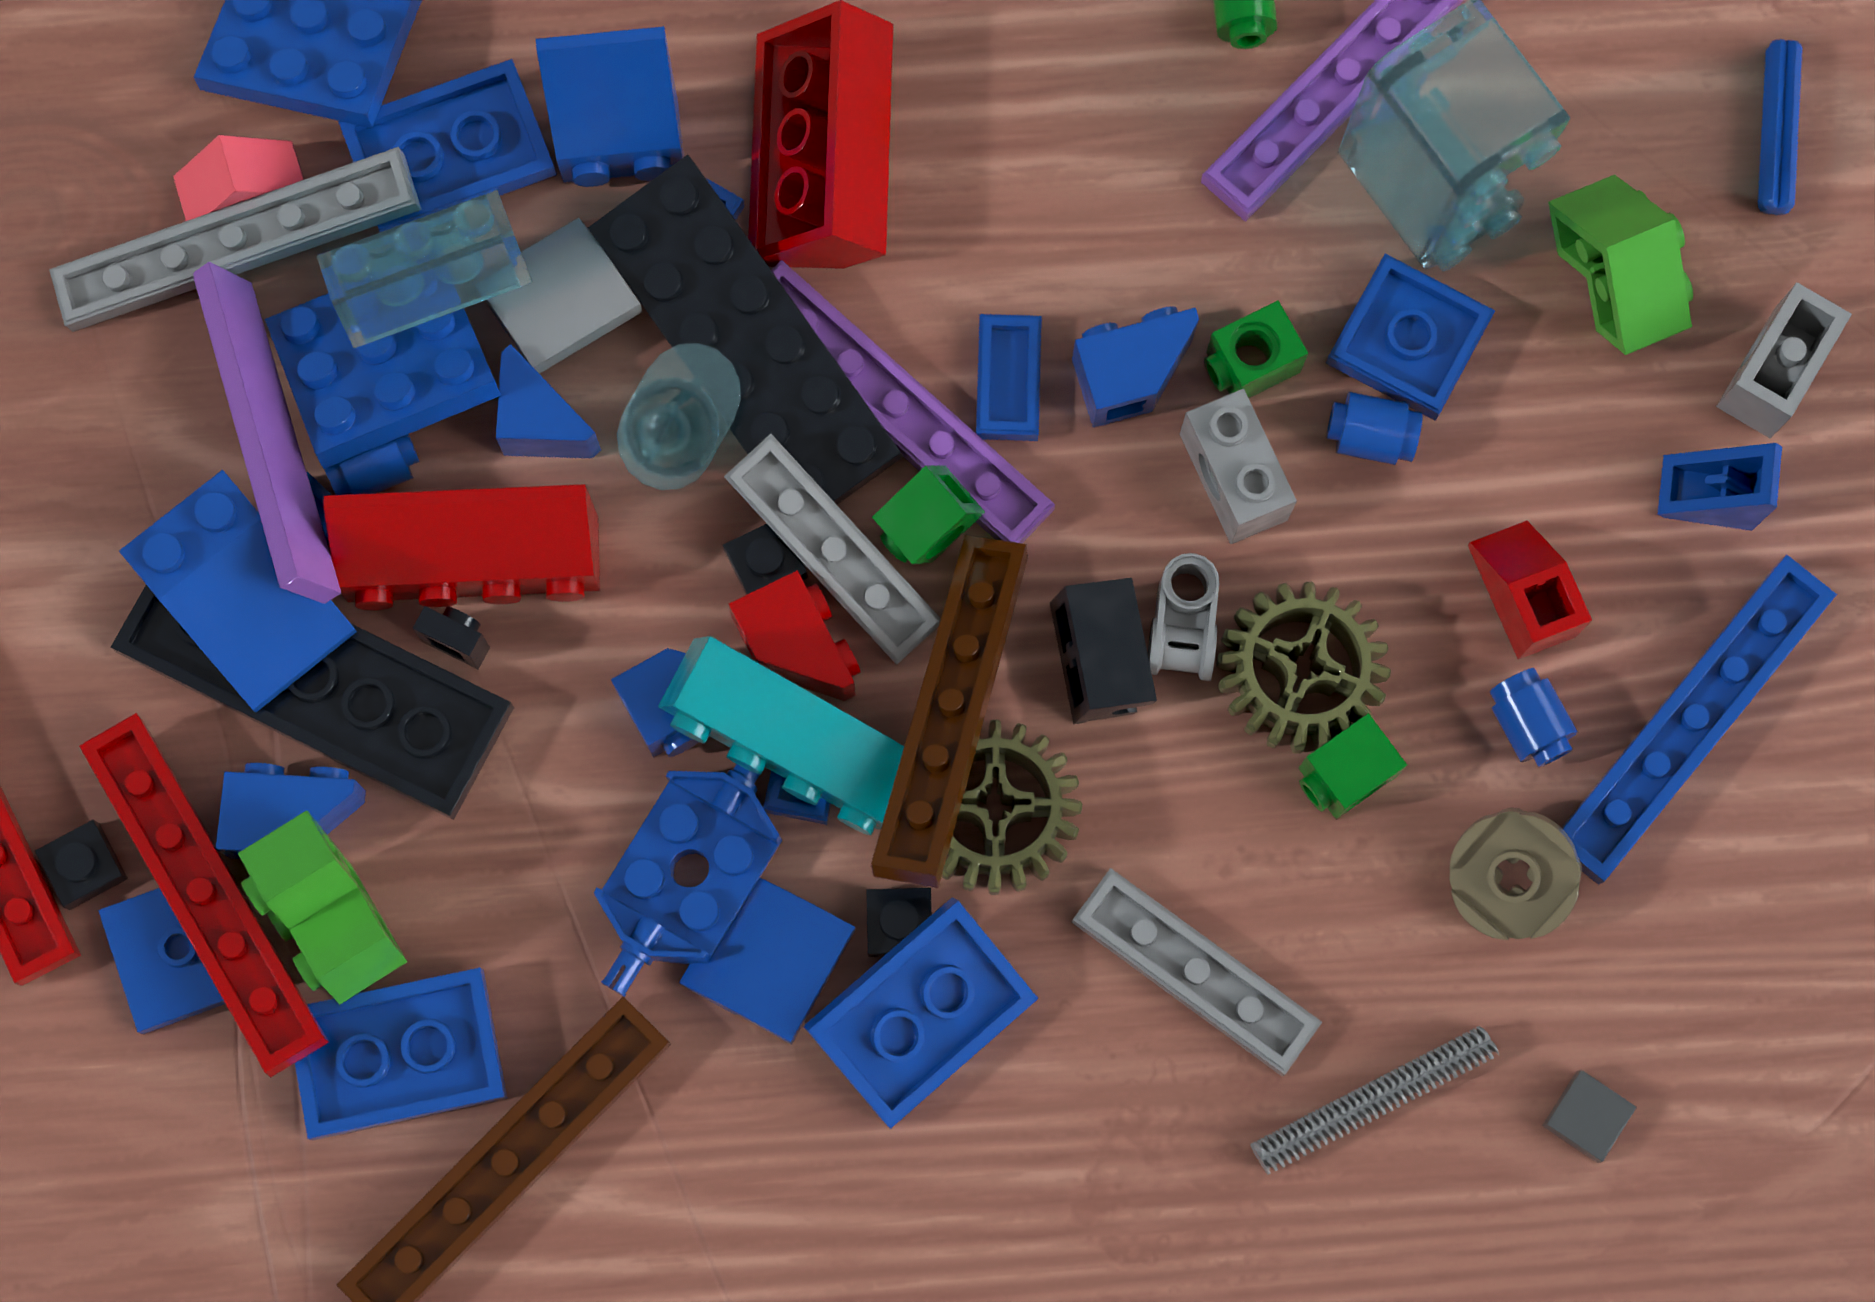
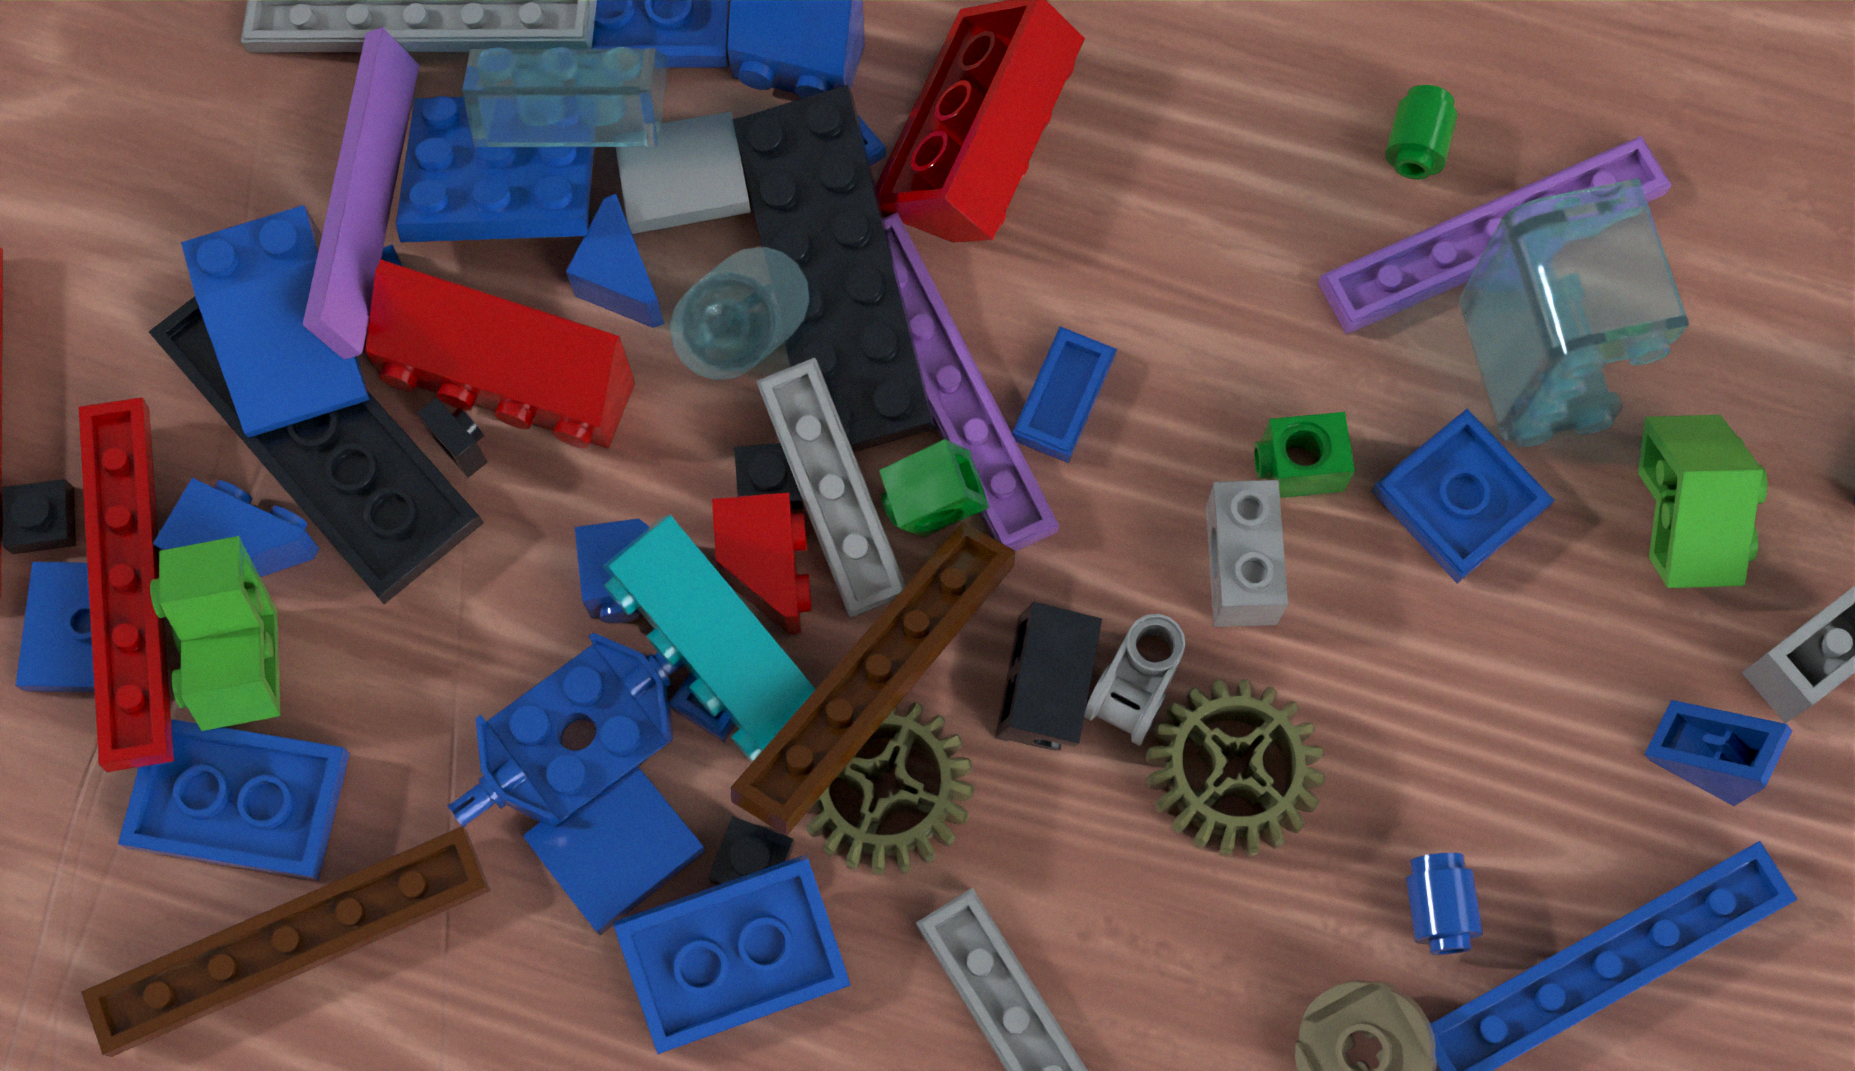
camera: 25 degrees right, 5 degrees down
blue brick [324,434,420,495] -> none
blue slope [1072,306,1199,428] -> none
green brick [1298,713,1407,820] -> none
blue brick [1326,392,1423,465] -> none
red slope [1468,520,1592,659] -> none

